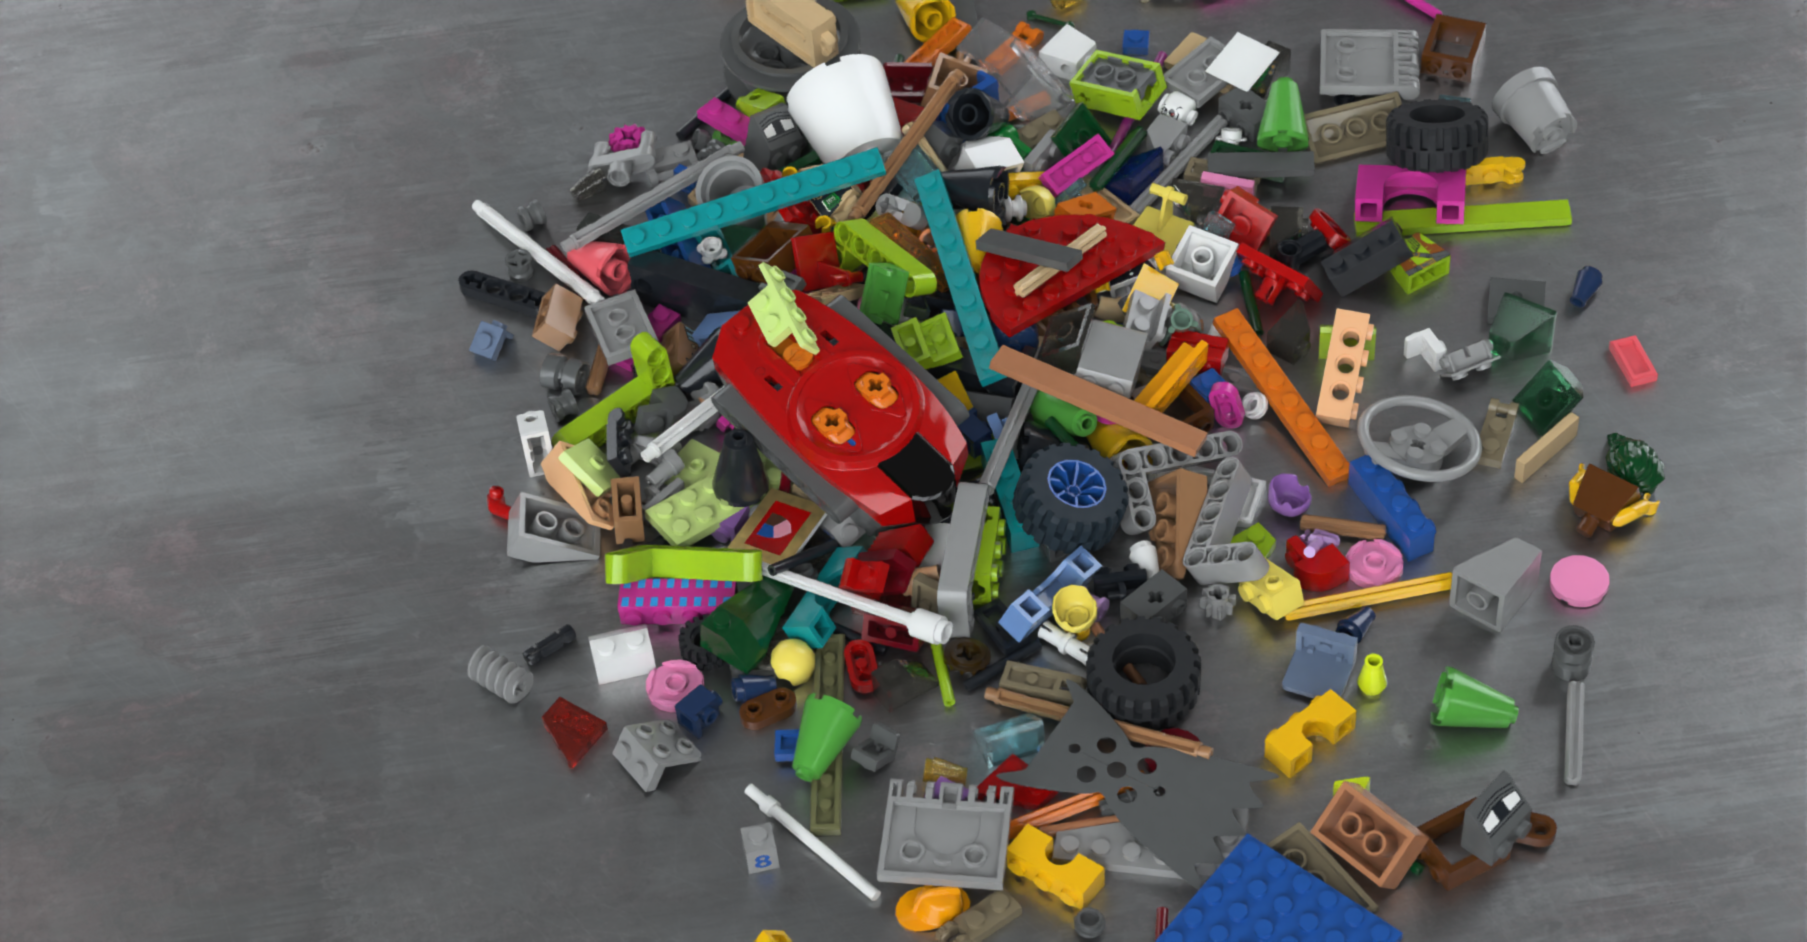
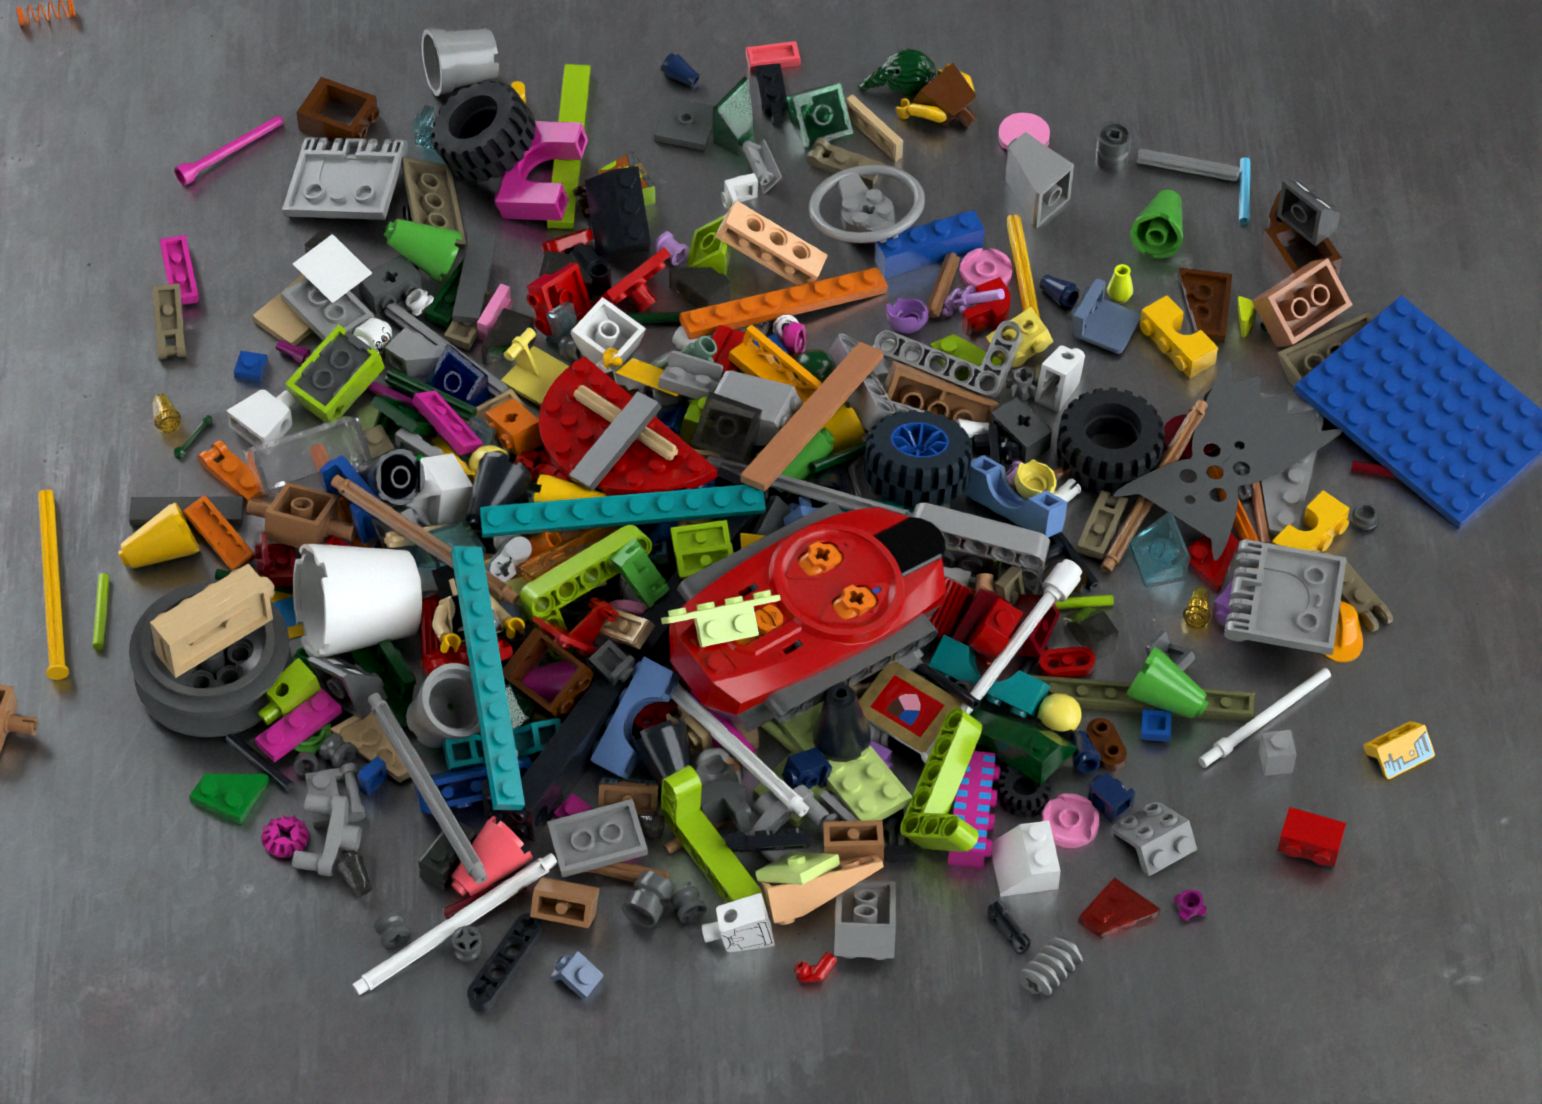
camera: 90 degrees left, 5 degrees up
none -> green wing [189,774,270,825]
none -> lavender bush [654,231,689,266]
none -> black hinge [755,64,788,125]
none -> dark blue brick [782,747,833,789]
none -> dark green hair [796,349,836,383]
none -> white torso [1034,346,1085,413]
none -> magenta plate [1173,890,1207,920]
none -> reddish brown wing [1178,267,1232,343]
none -> medium azure piece [1239,157,1250,224]
none -> red brick [1277,807,1347,867]

